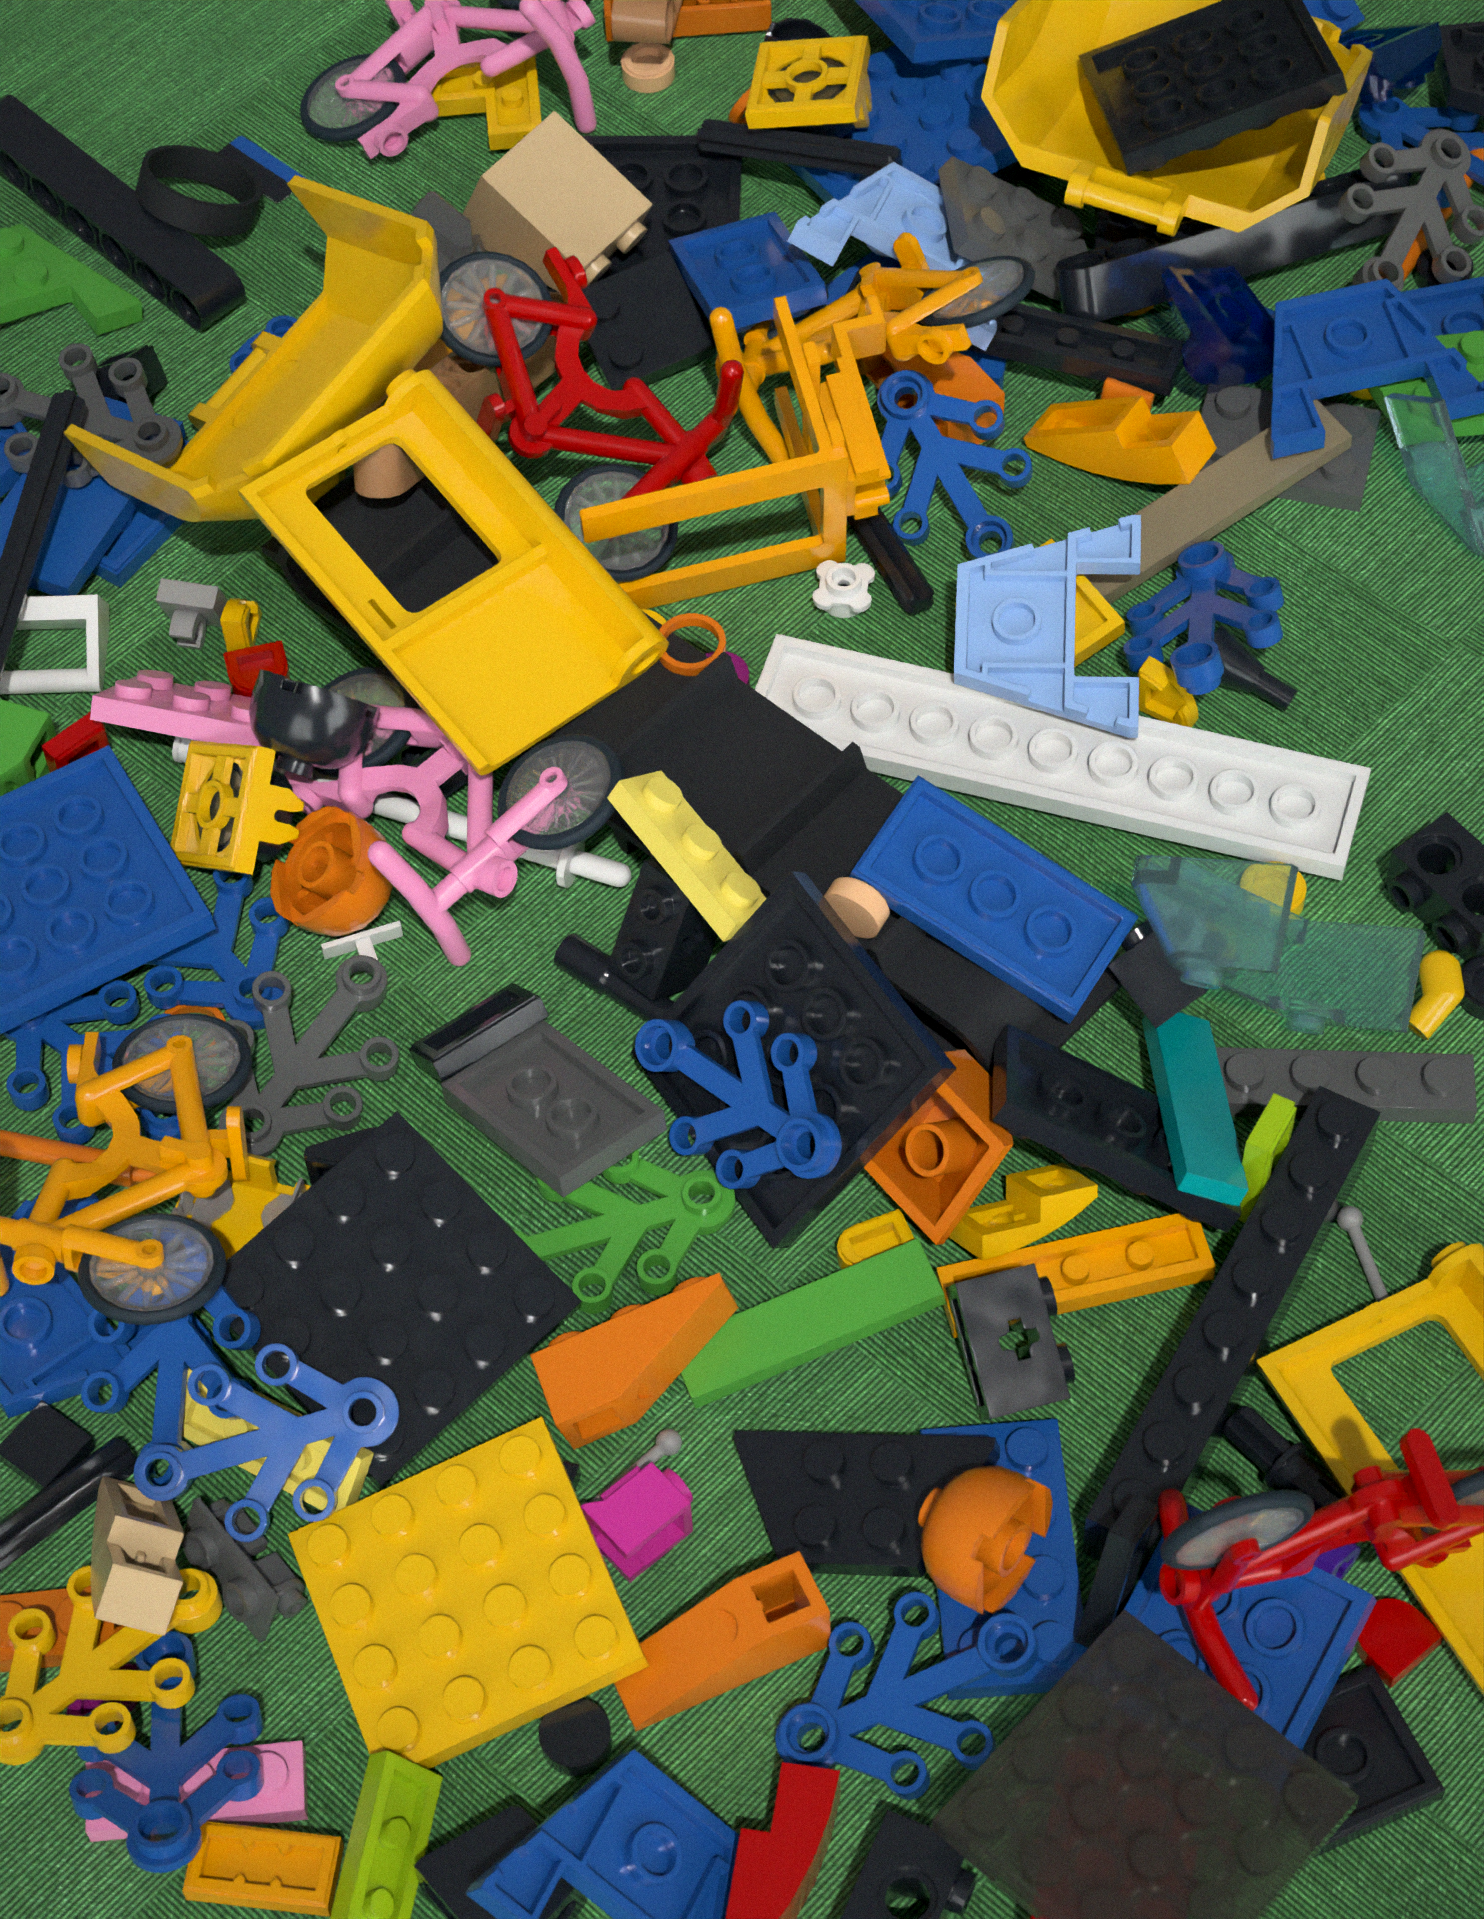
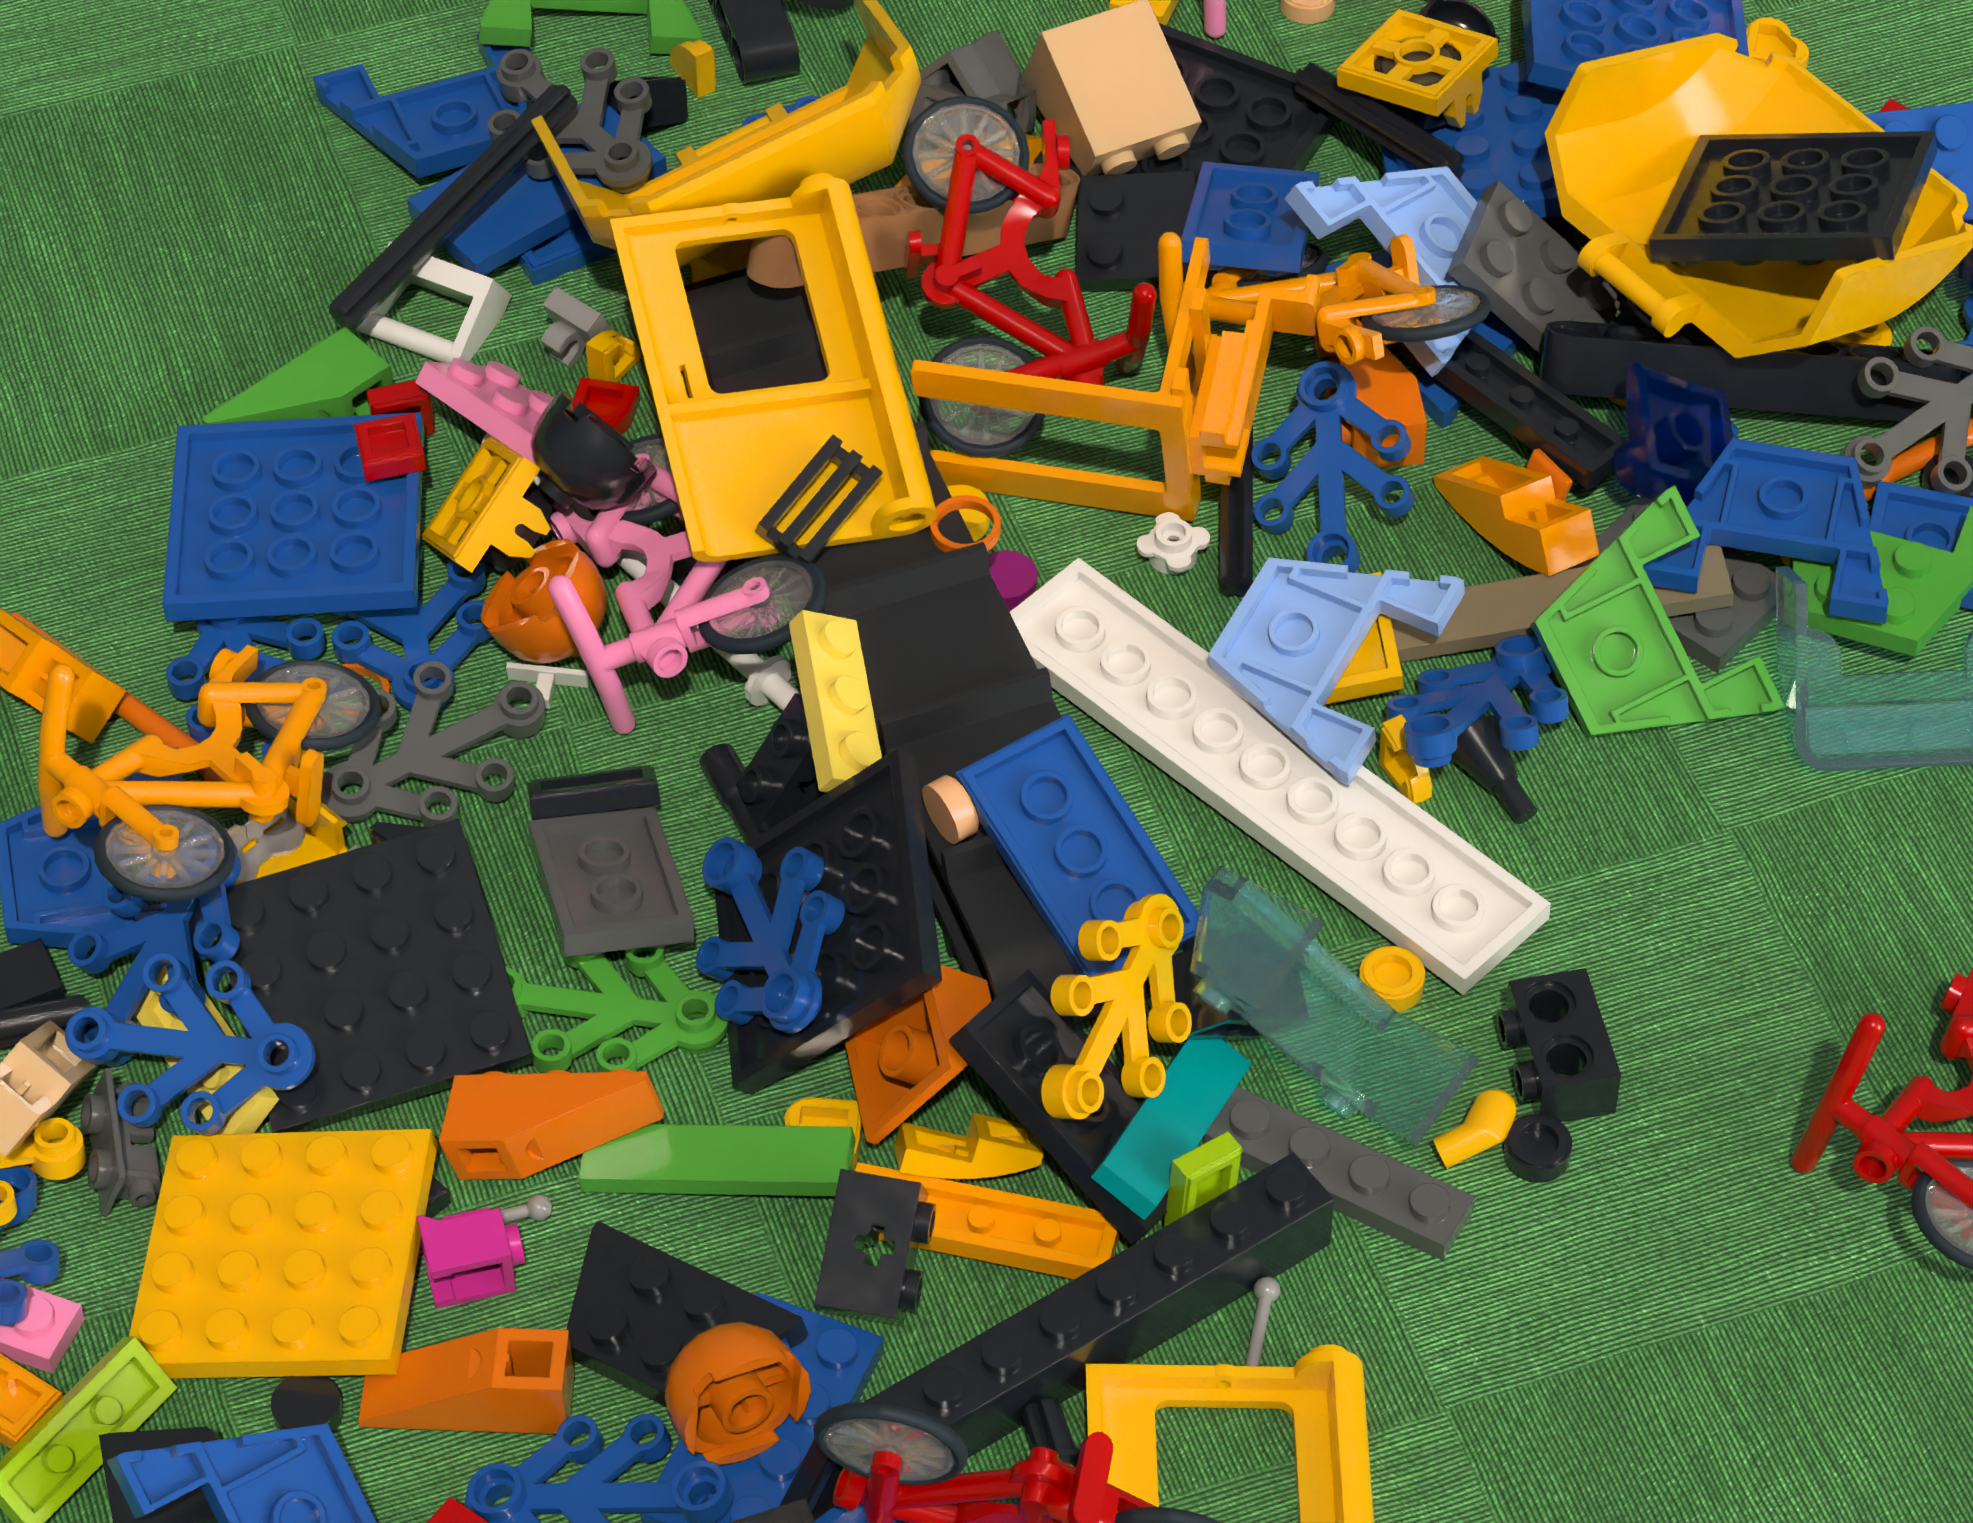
camera: 25 degrees right, 5 degrees down
none -> red tile [353,413,426,482]
none -> yellow tile [670,39,716,99]
none -> black tile [755,434,883,563]
none -> yellow plant [1041,894,1192,1120]
none -> bright green wing [1530,486,1785,737]

